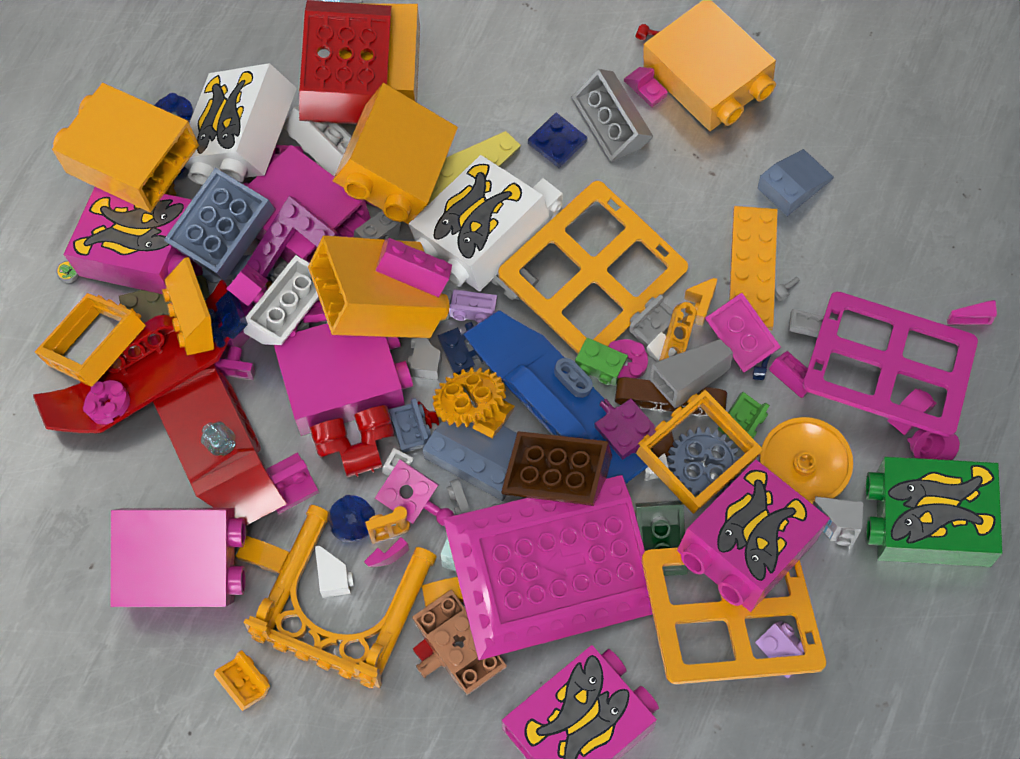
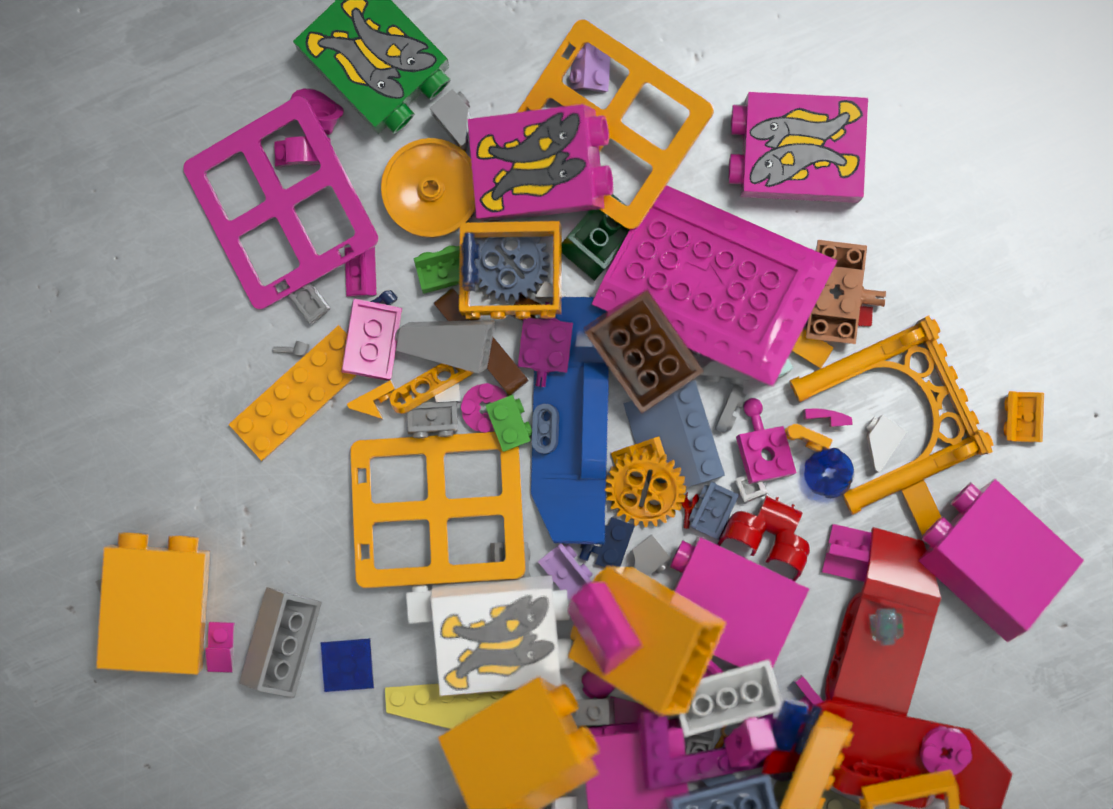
camera: 140 degrees left, 20 degrees up
red hand [635,24,660,40] -> none
sand blue slope [757,149,834,217] -> none
dark pink slope [947,300,997,325] -> none
none -> dark blue plate [461,233,480,291]

